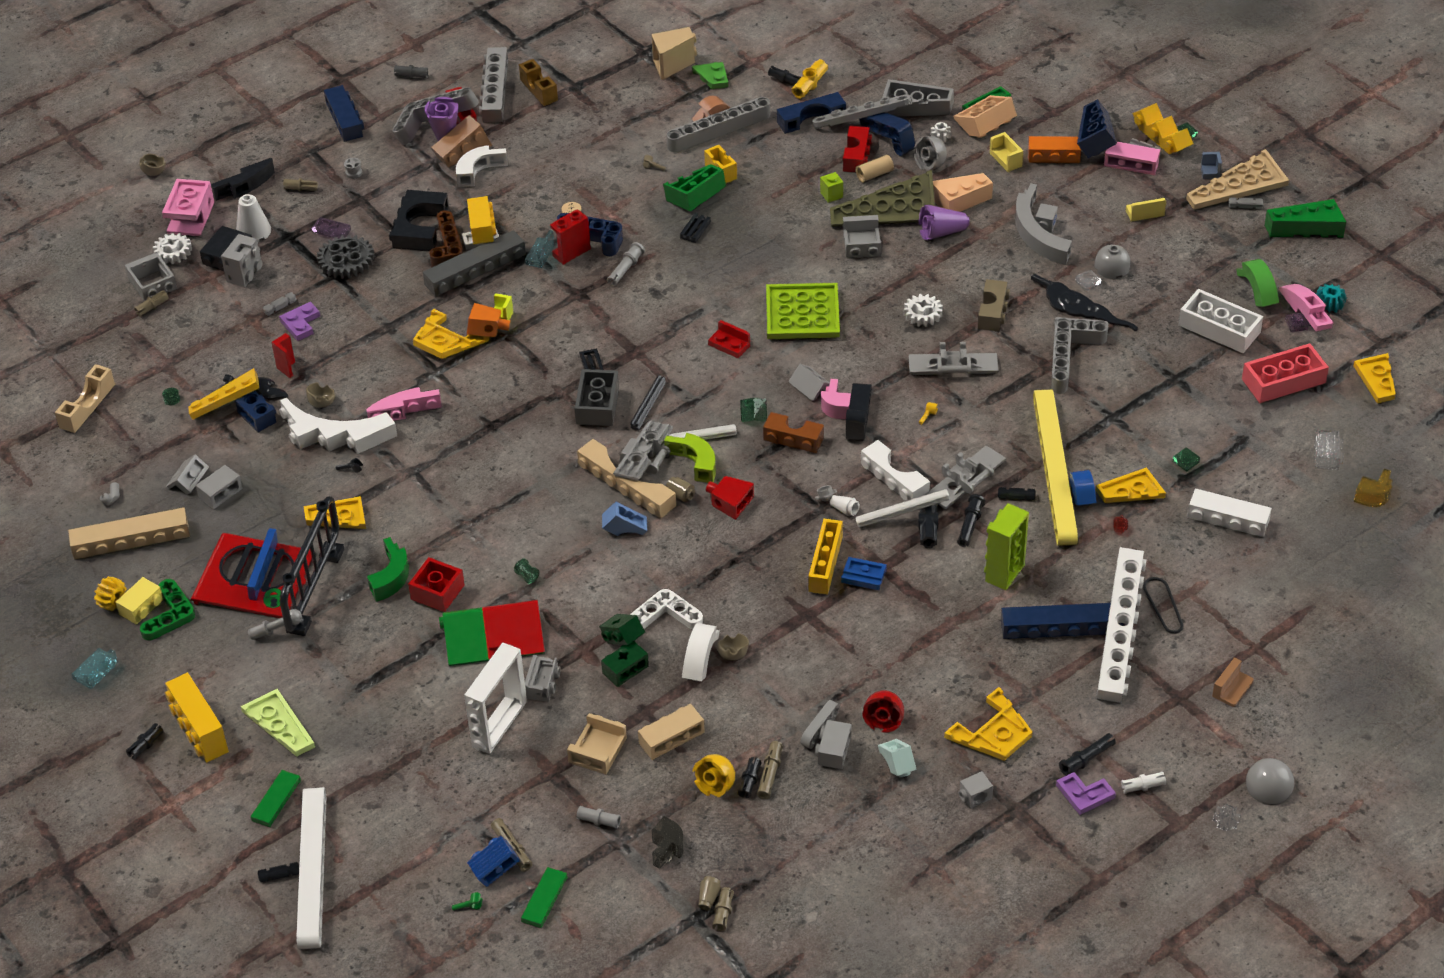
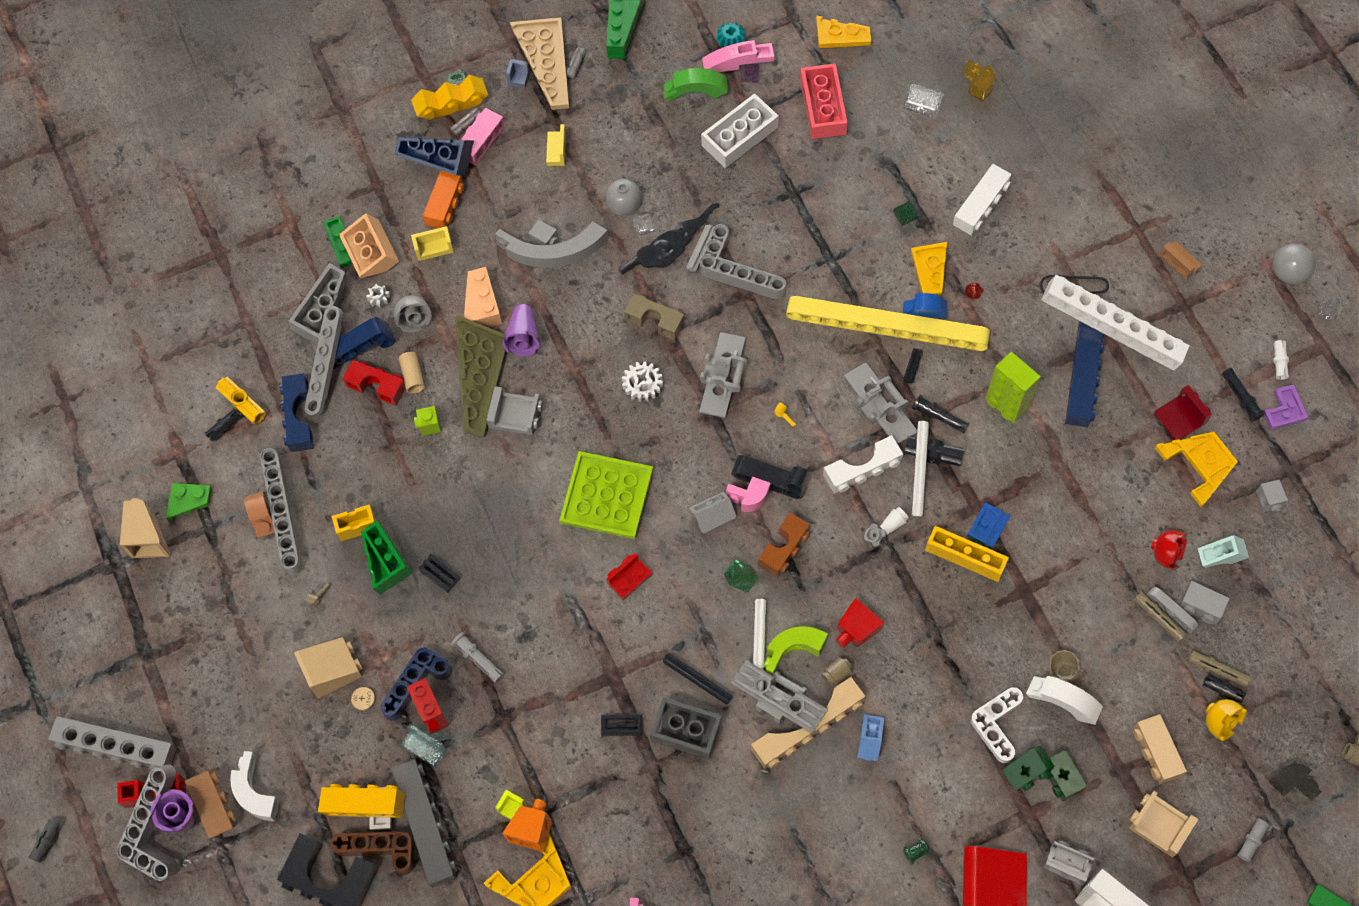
camera: 75 degrees left, 20 degrees up
pearl gold arch [519,59,558,106] -> none
none -> tan slope [294,637,362,698]
none -> dark tan pin [1133,591,1187,642]
none -> dark red bracket [1154,385,1212,440]

